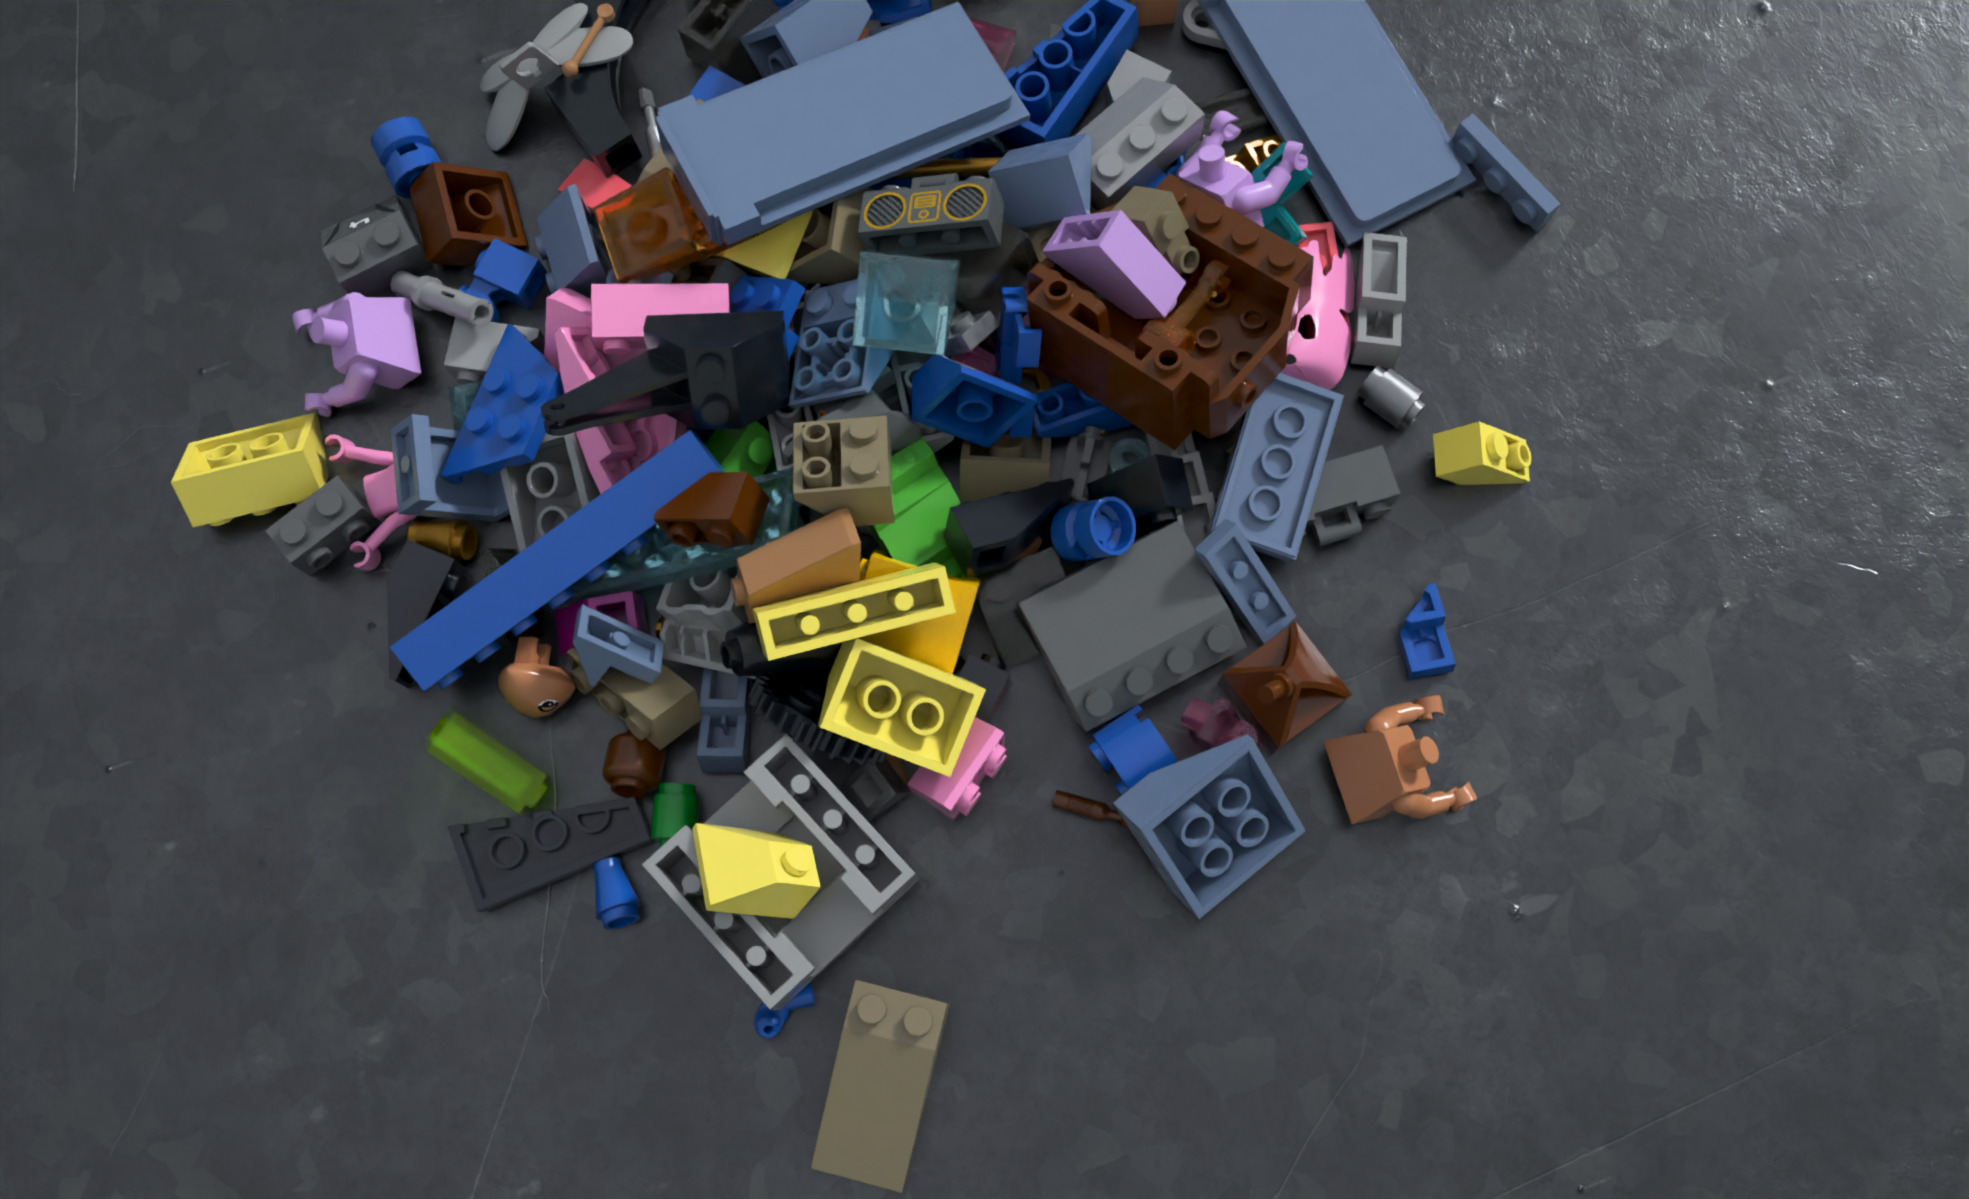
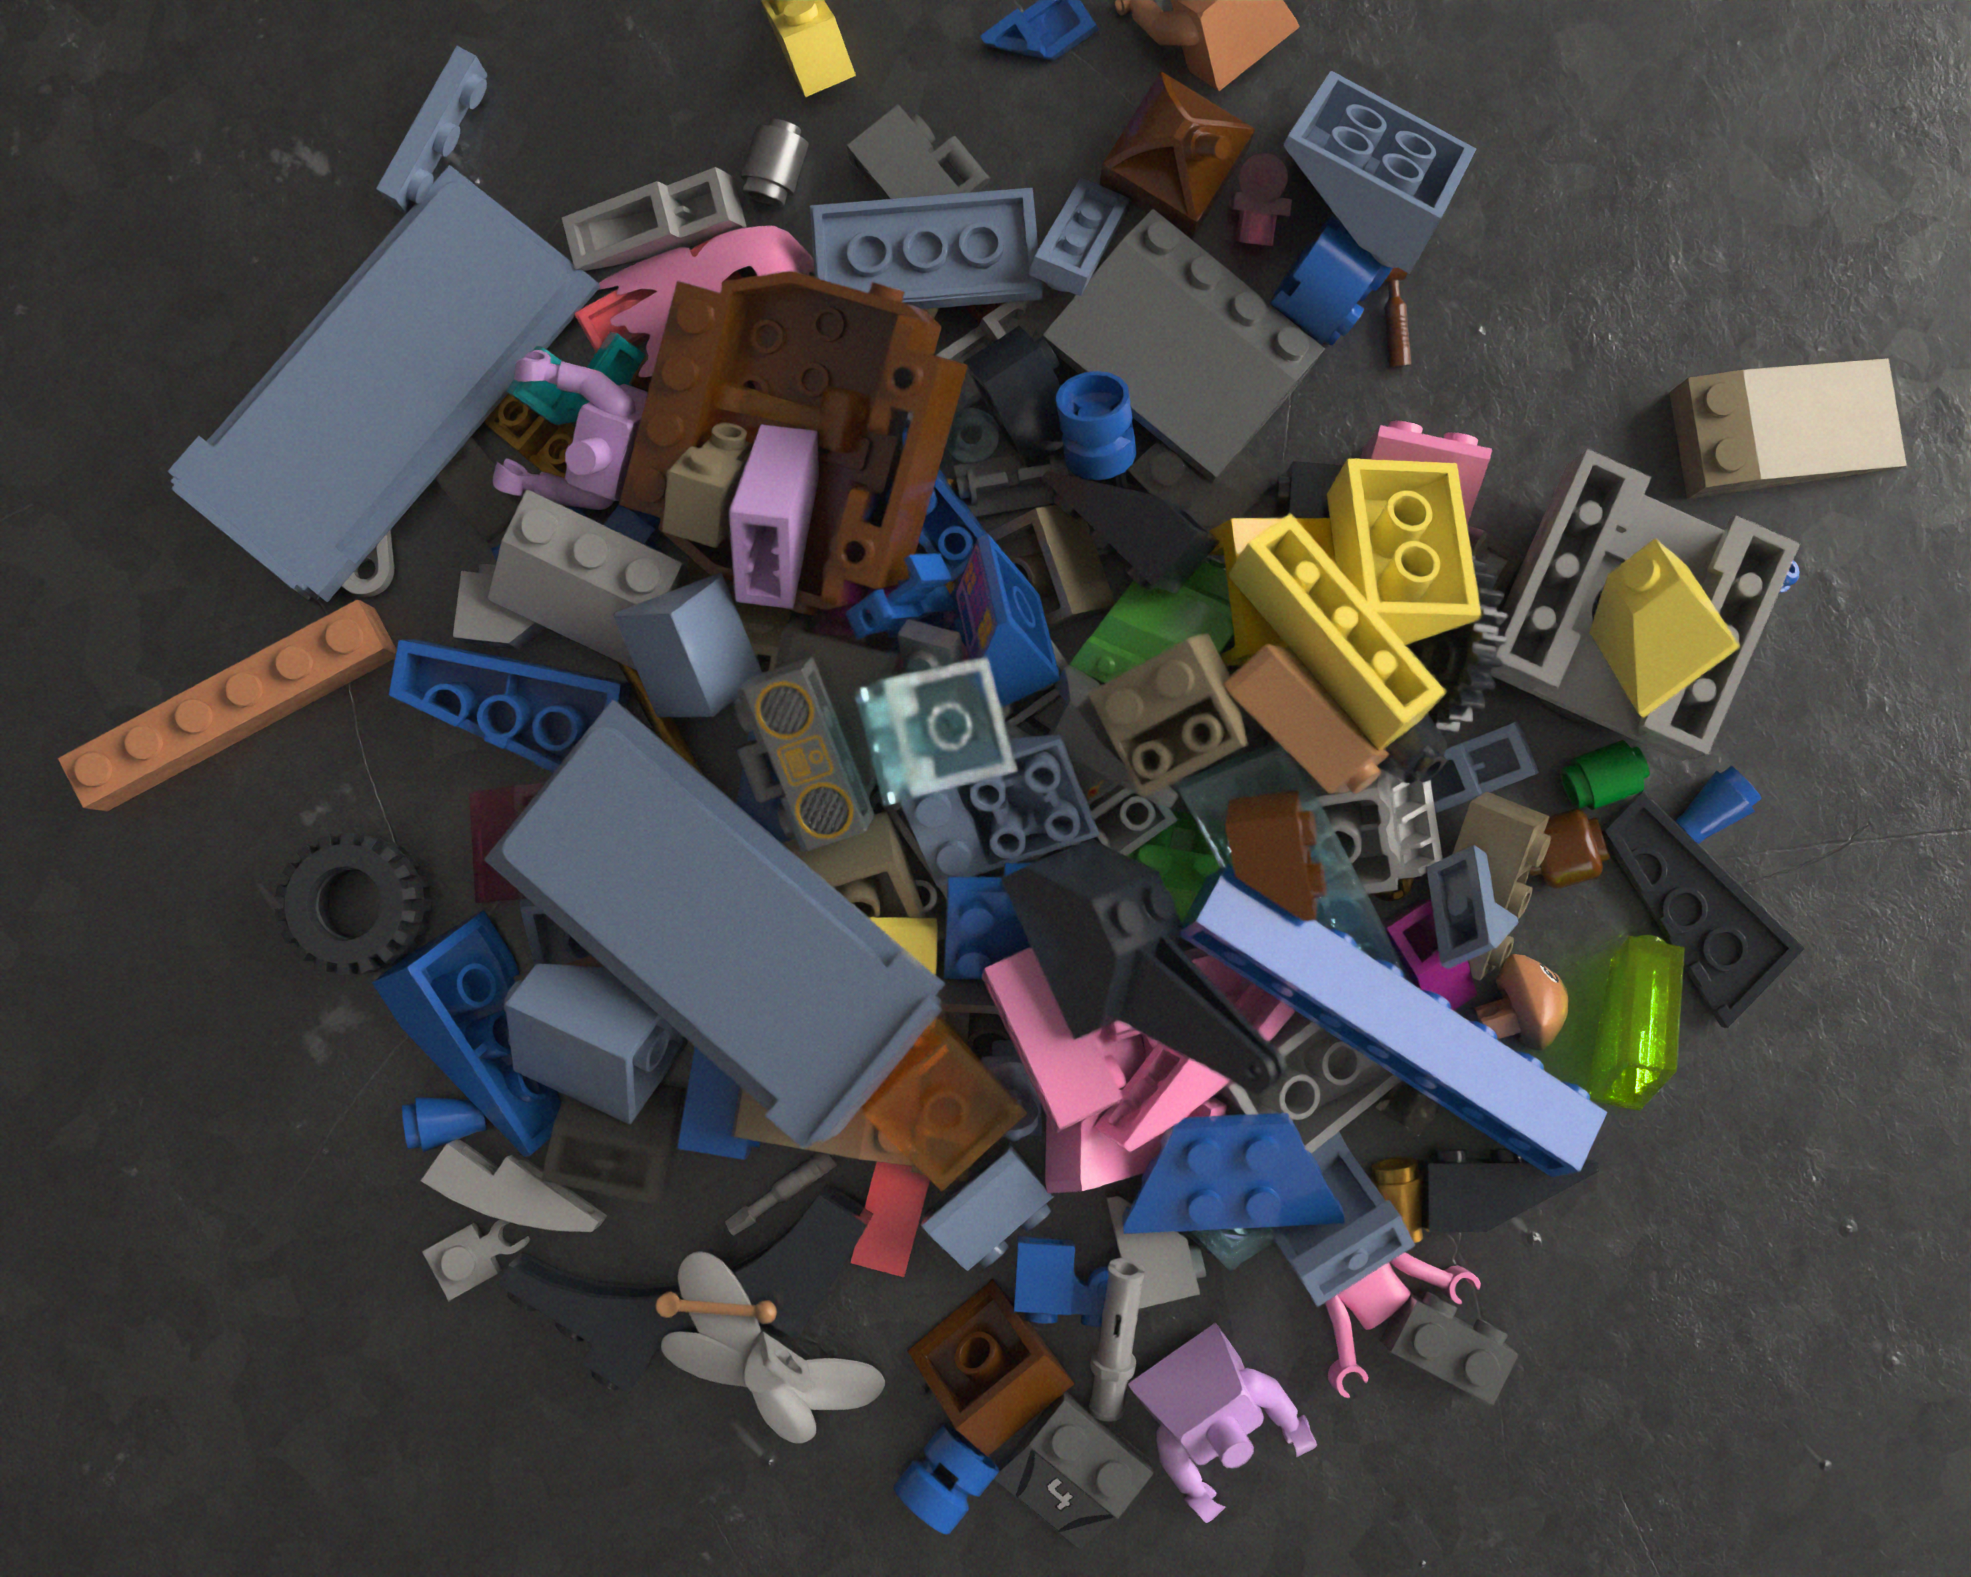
camera: 115 degrees left, 10 degrees up
light yellow slope [171,412,329,527] -> none

